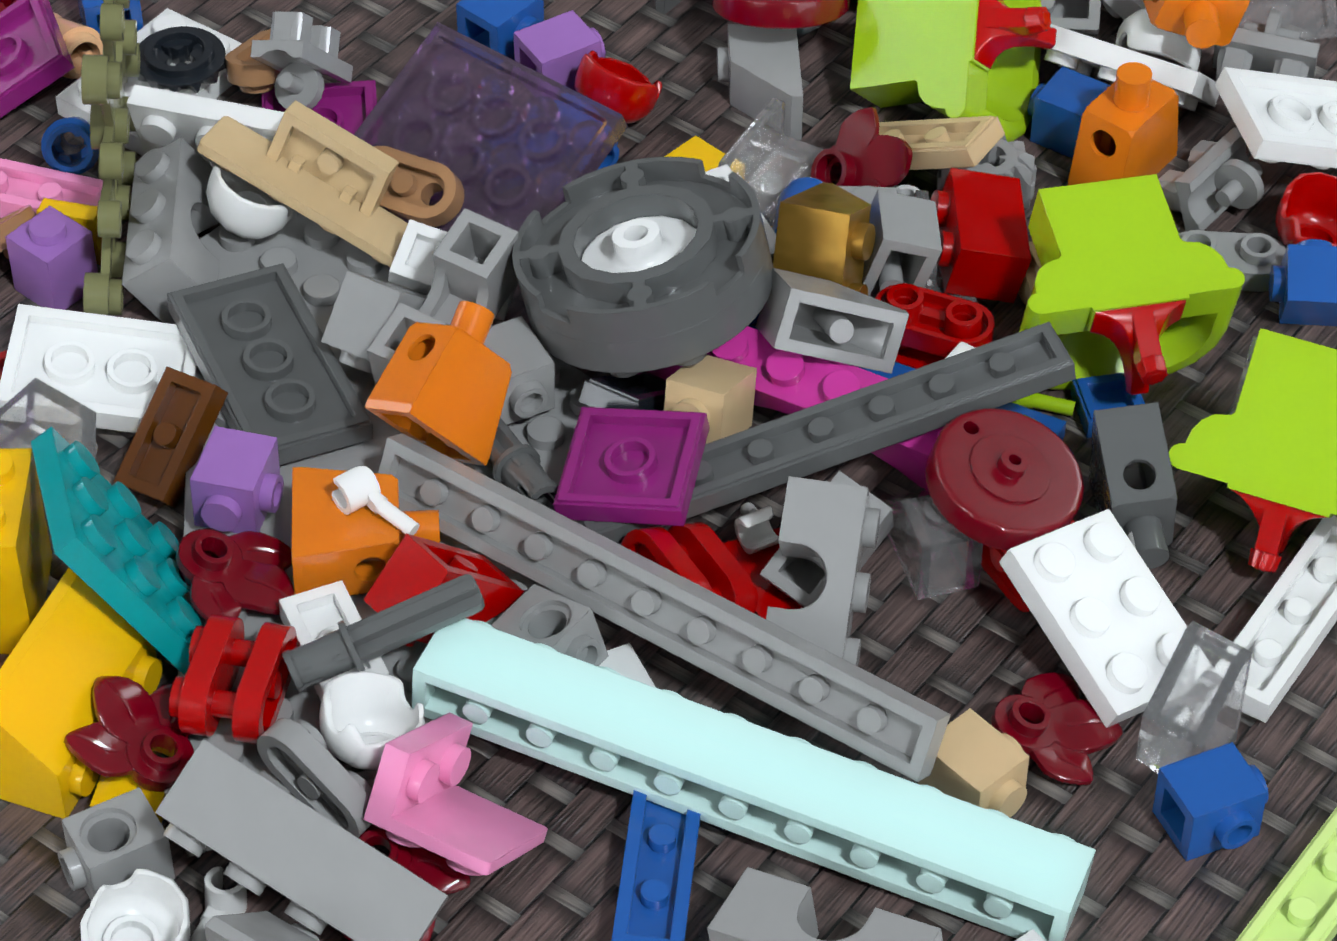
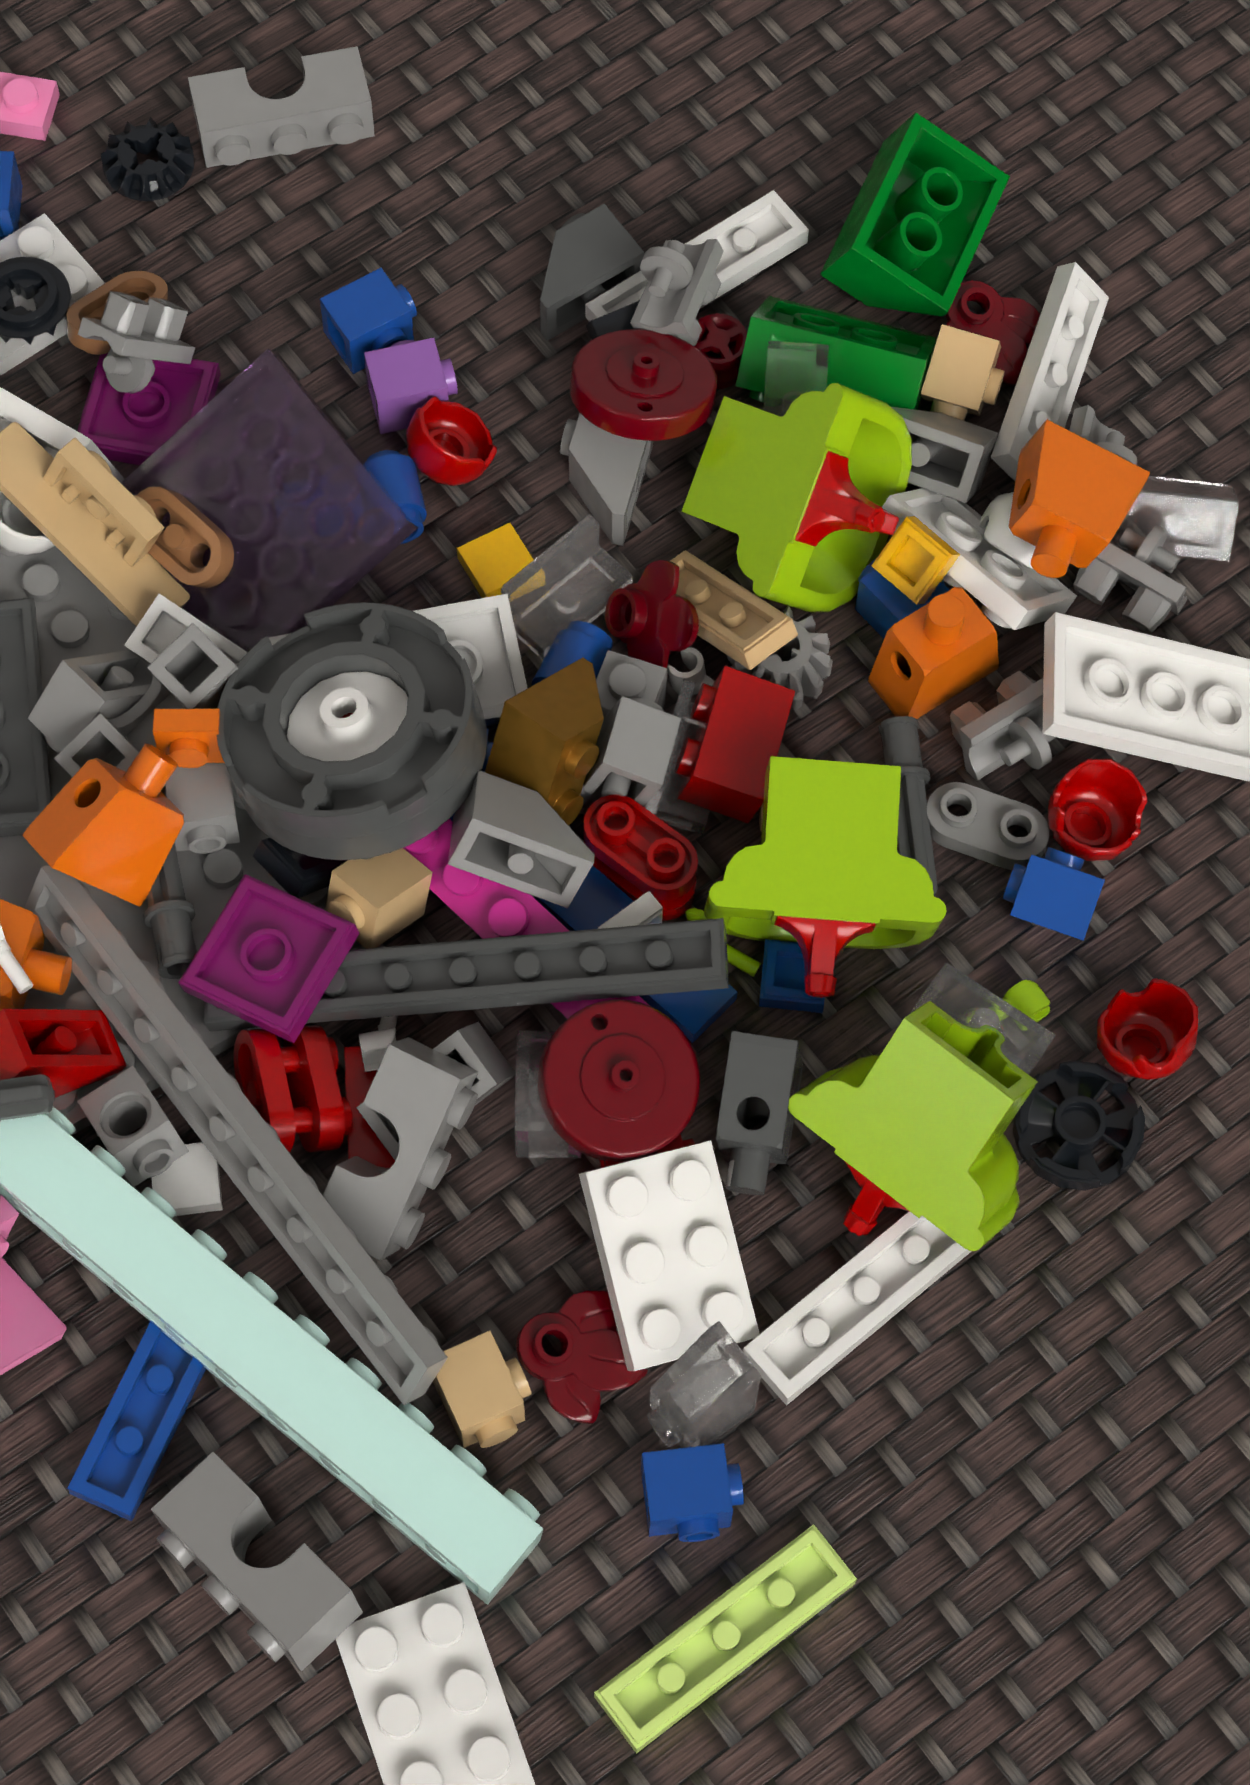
camera: 15 degrees right, 20 degrees up
none -> orange plate [153,708,224,768]
none -> yellow tile [871,516,960,605]

